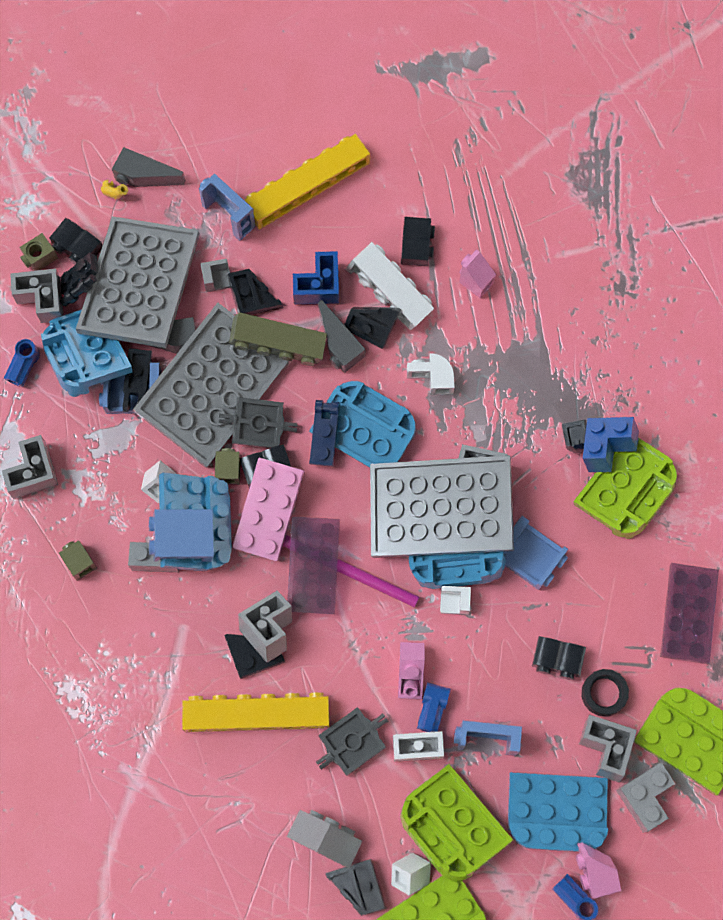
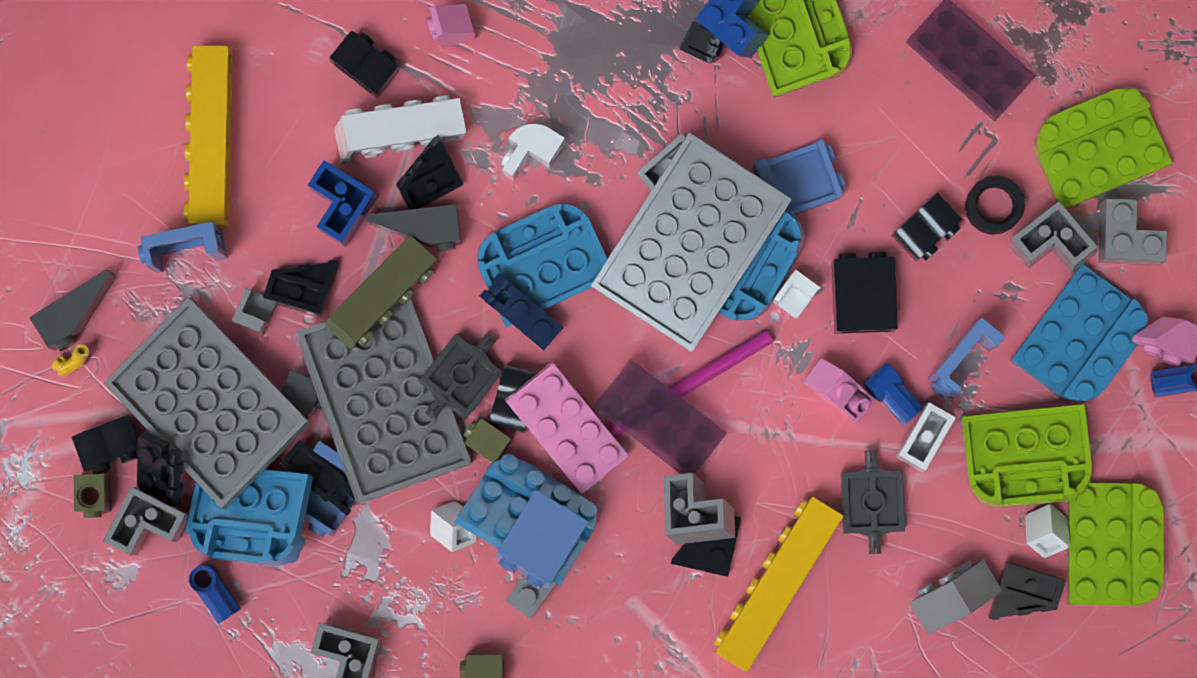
camera: 50 degrees left, 10 degrees up
none -> black brick [831,252,898,334]

